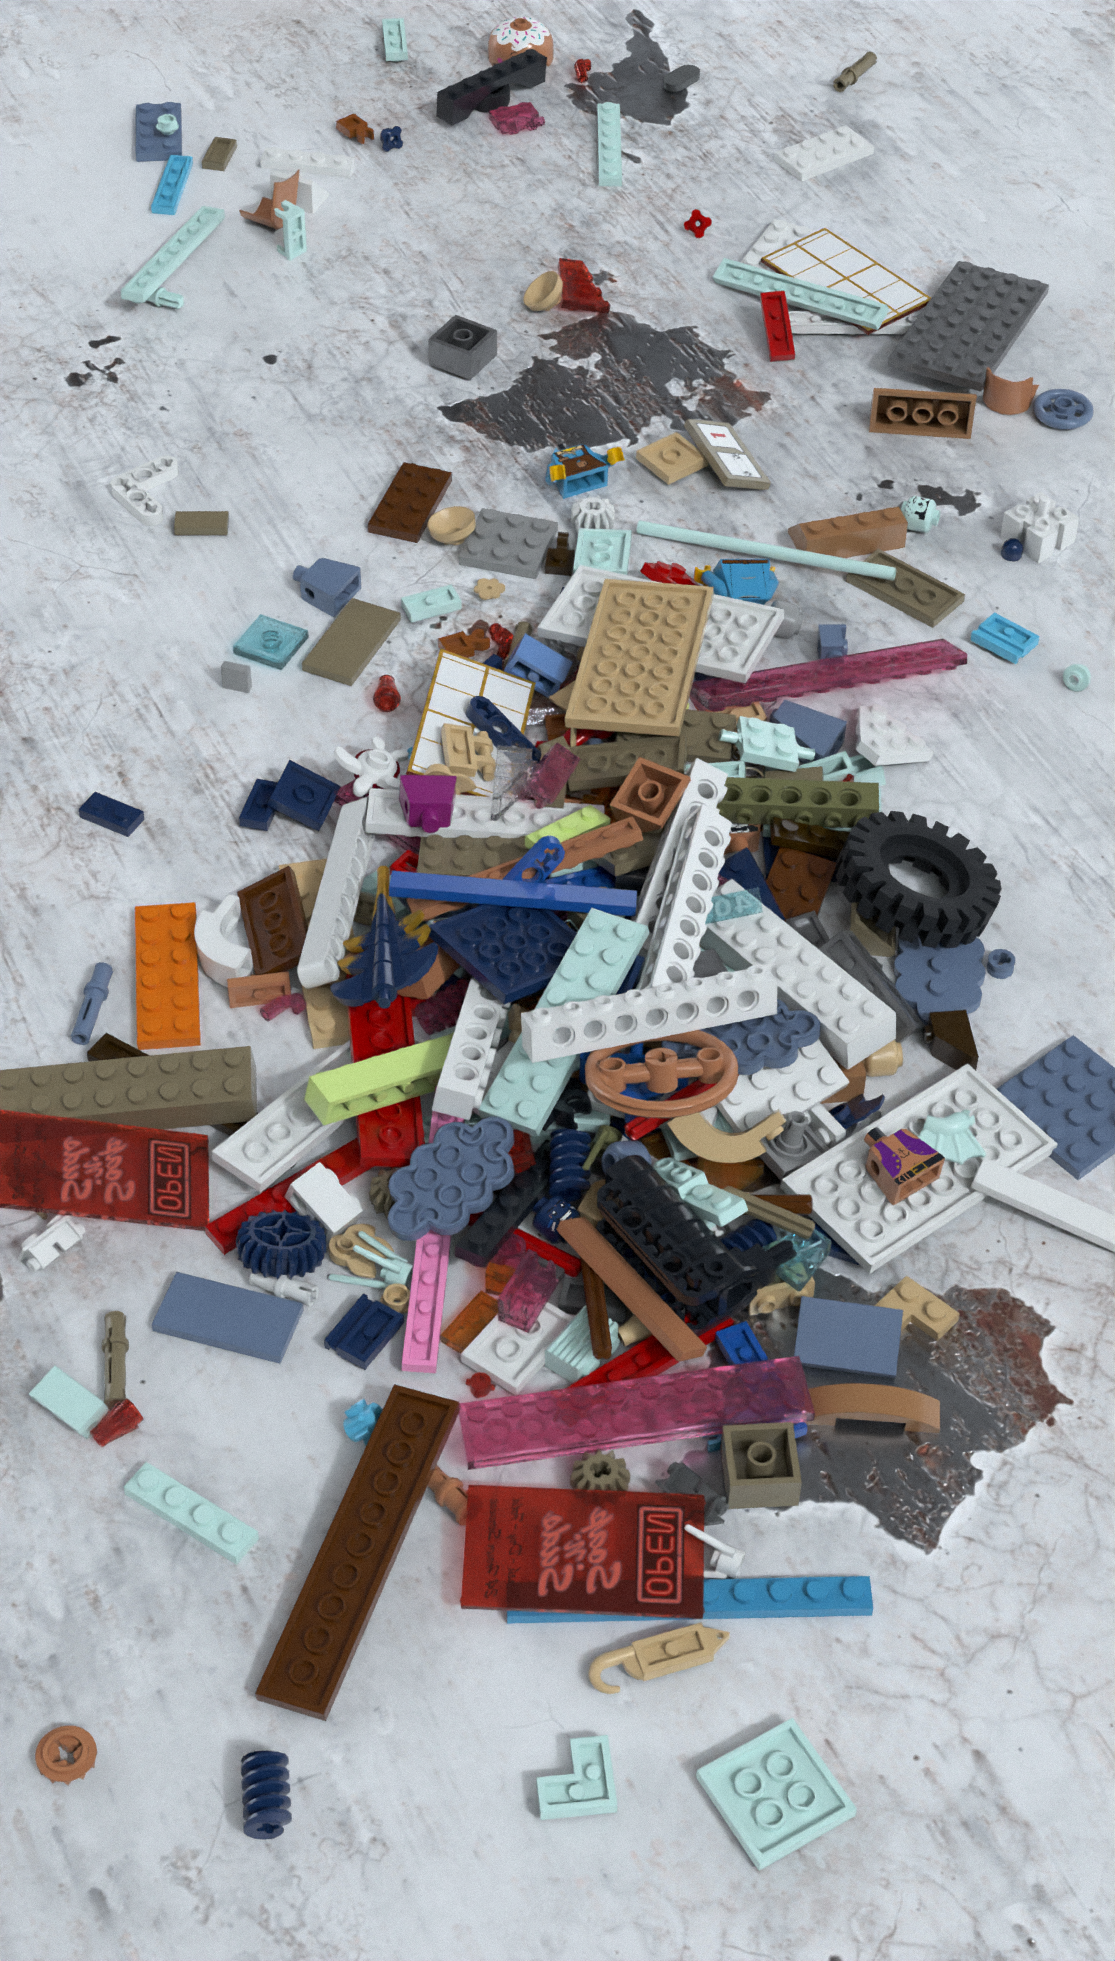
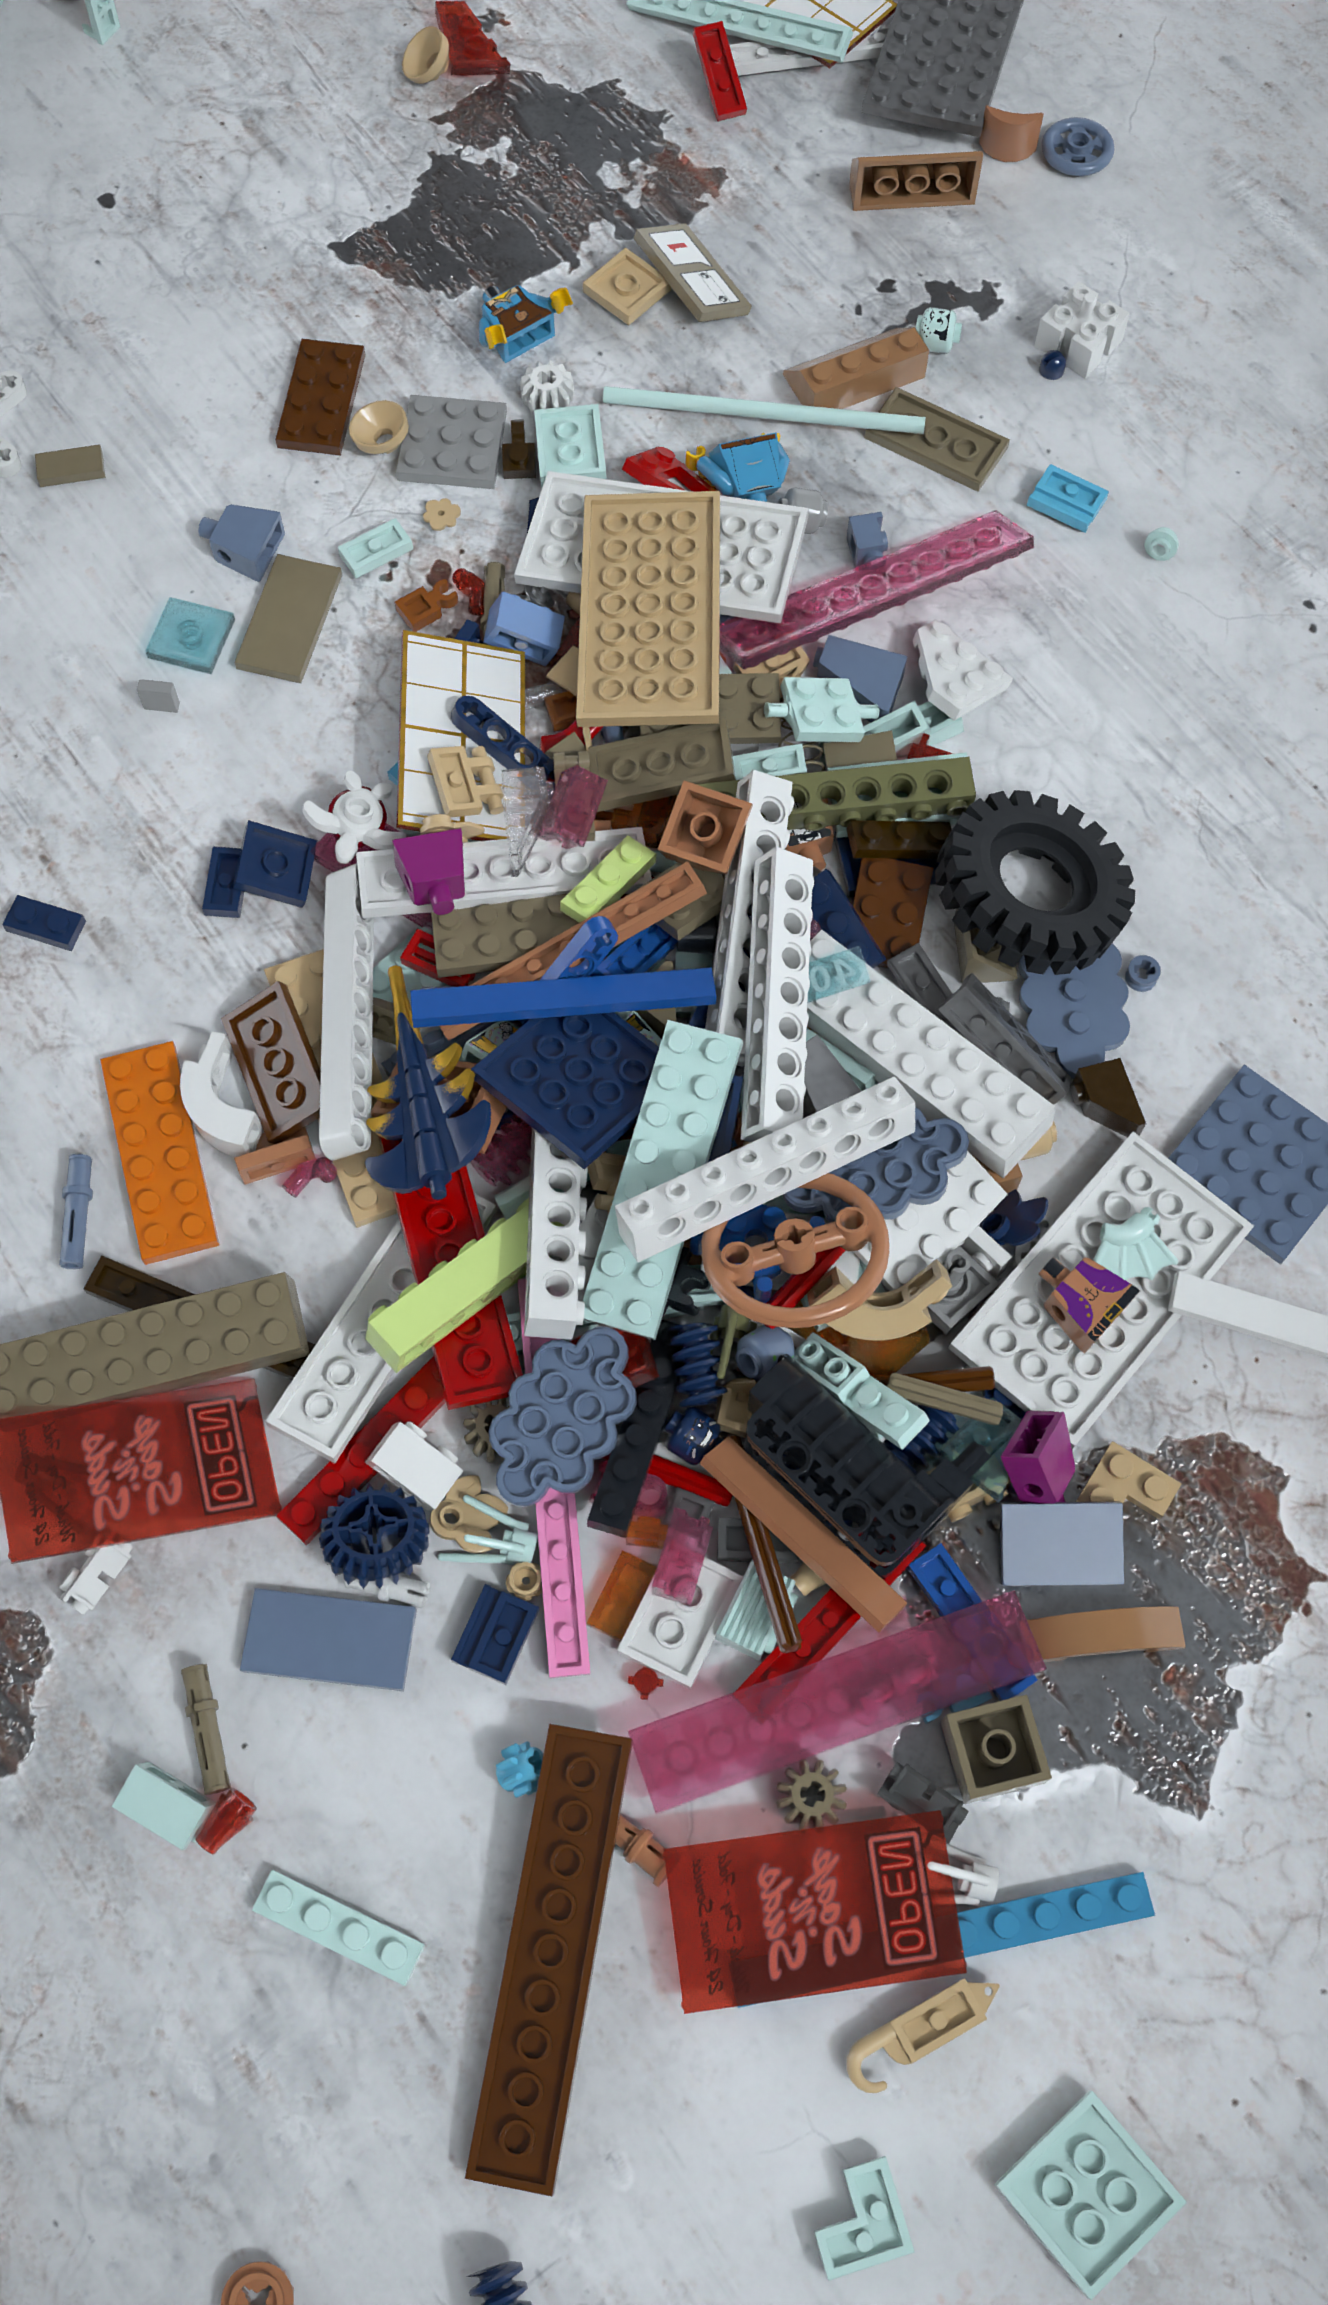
camera: 10 degrees left, 20 degrees up
clear red cone [373,675,401,712] -> none
flat silver brick [428,315,497,380] -> none
none -> magenta torso [1001,1411,1075,1504]

